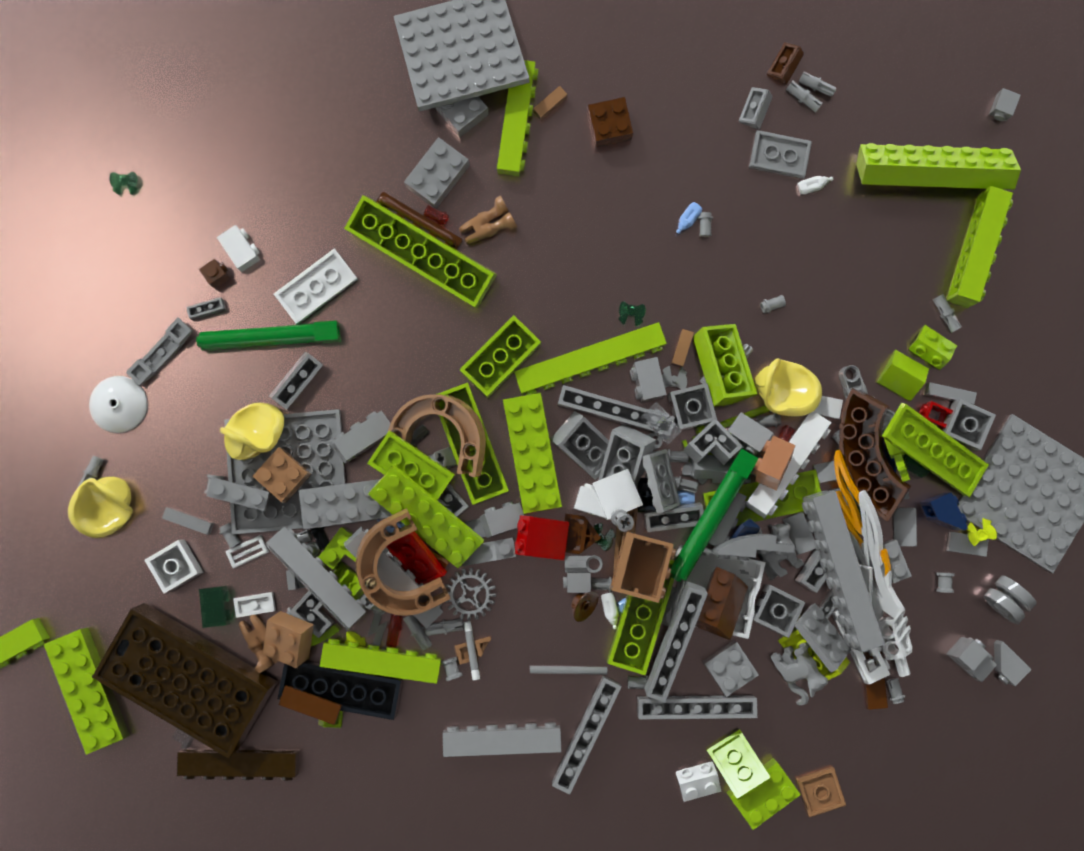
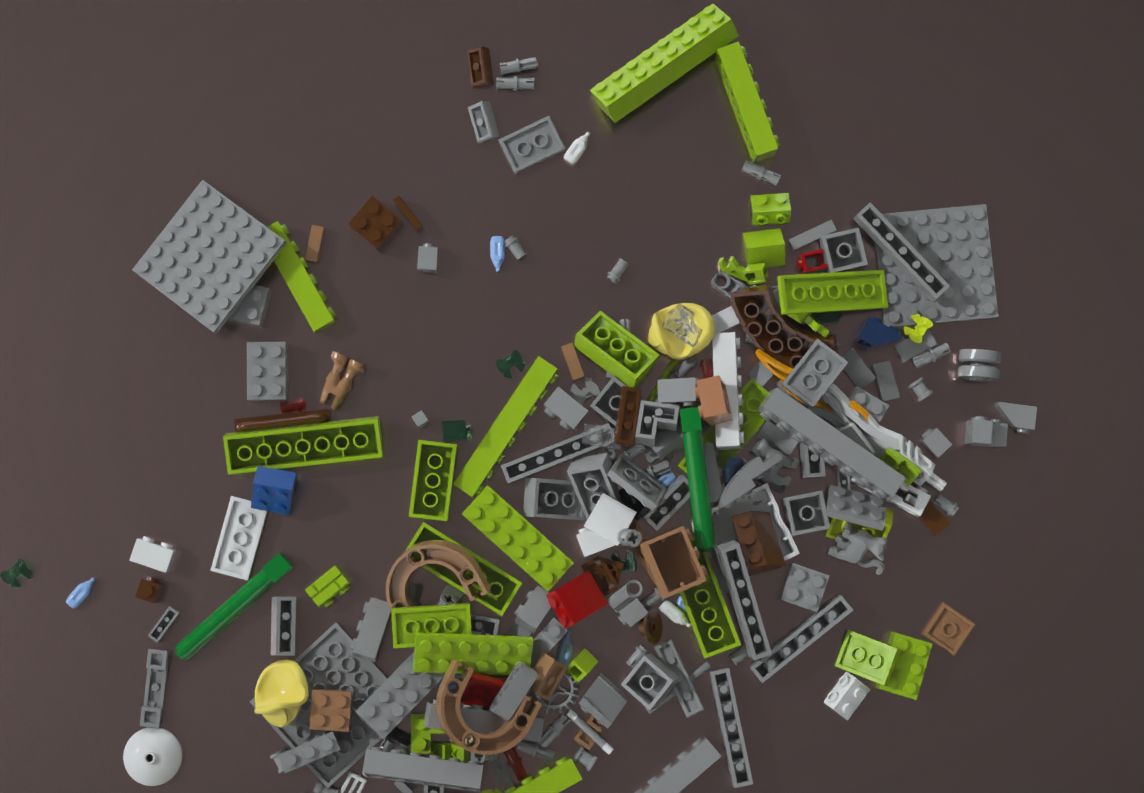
camera: 40 degrees left, 0 degrees up
none -> light blue piece [66,577,95,609]
none -> blue brick [251,466,296,515]
none -> lime brick [305,565,351,608]
none -> reddish brown tile [393,196,423,233]
none -> light grey piece [412,410,430,429]
none -> light grey brick [417,243,439,273]
none -> clear green brick [442,420,472,443]
none -> light grey beam [490,662,537,720]
none -> medium nougat panel [529,652,568,701]
none -> light blue piece [556,630,574,666]
none -> lime brick [567,648,599,683]
none -> light grey slope [579,673,629,729]
none -> reddish brown tile [614,386,642,447]
none -> light grey brick [621,653,680,710]
none -> light grey pin [626,644,650,669]
none -> light grey tile [654,639,704,718]
none -> clear arch [662,303,703,347]
none -> lime piece [718,256,769,285]
none -> light grey plate [781,338,848,408]
none -> light grey brick [853,202,950,302]
none -> light grey slope [871,361,900,402]
none -> lime slope [879,447,922,486]
none -> light grey axle [913,343,951,368]
none -> light grey brick [920,428,952,458]

